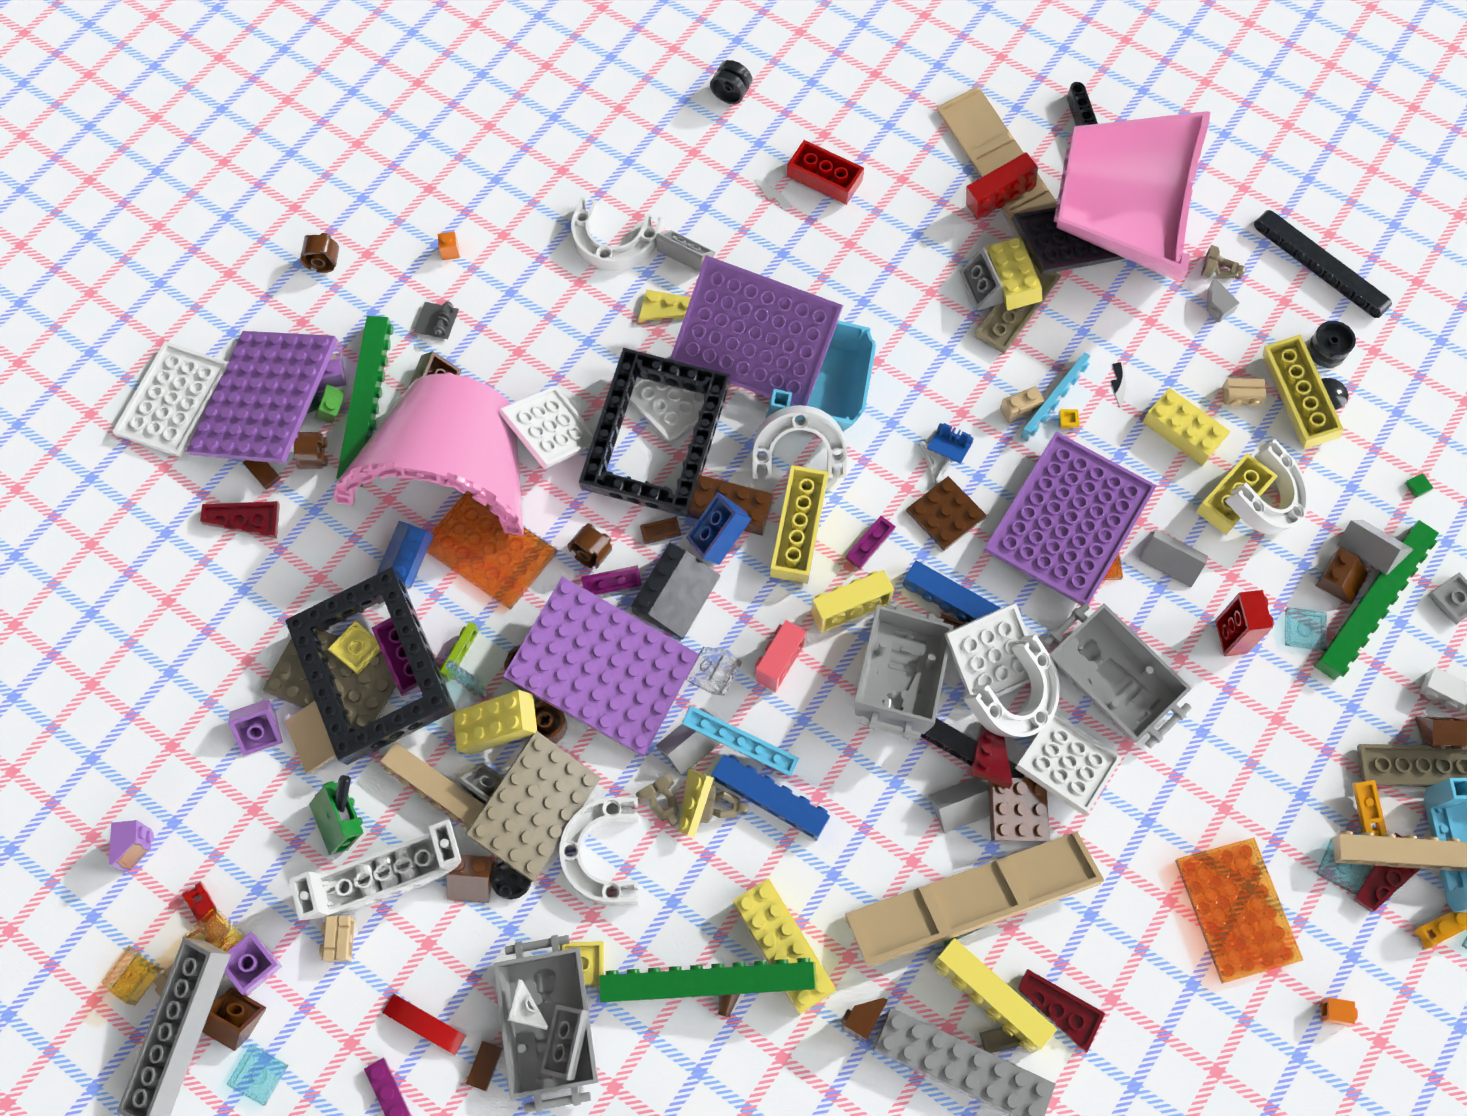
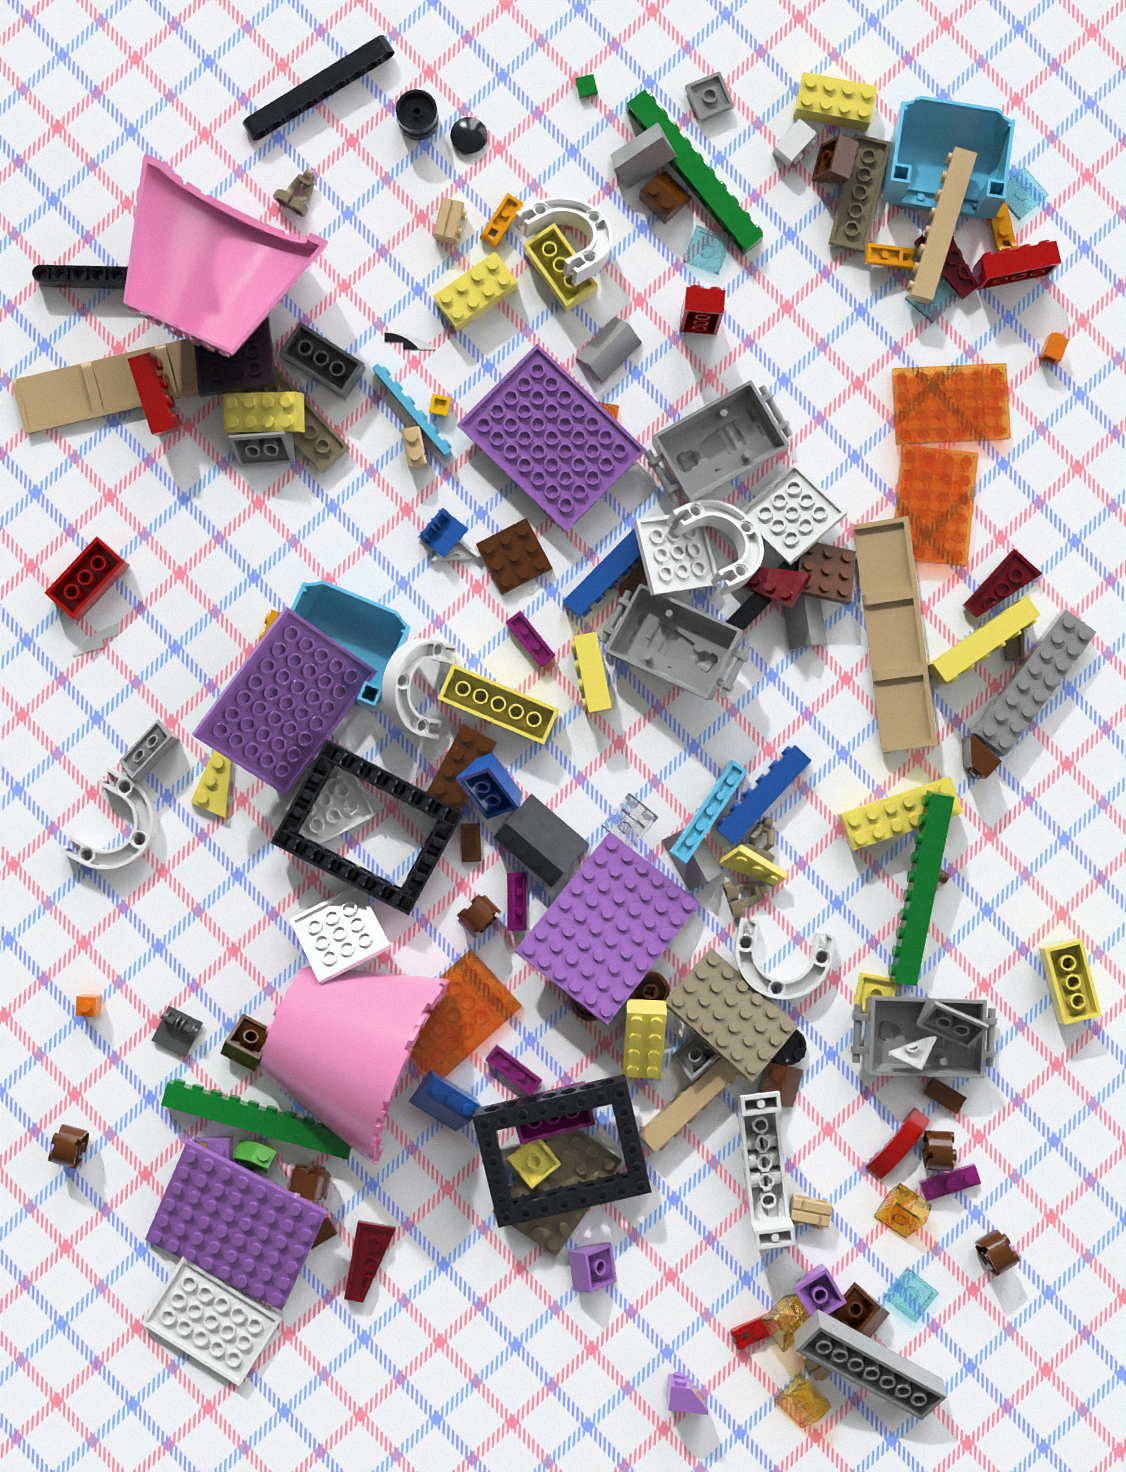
camera: 80 degrees left, 20 degrees up
tan tile [284,701,336,774] -> none
green piece [309,775,364,855] -> none
lime plate [440,621,479,681] -> none
clear light blue tile [446,660,488,699] -> none
coral brick [754,620,807,692] -> none
light grey slope [1207,278,1240,323] -> none
light yellow brick [1262,334,1344,449] -> none
none -> dark grey brick [279,322,366,400]
none -> light orange plate [479,193,524,249]
none -> magenta plate [485,1044,542,1095]
none -> clear yellow slope [874,1183,932,1239]
none -> clear orange plate [894,445,978,567]
none -> reddish brown brick [922,1130,957,1171]
none -> red brick [972,240,1062,290]

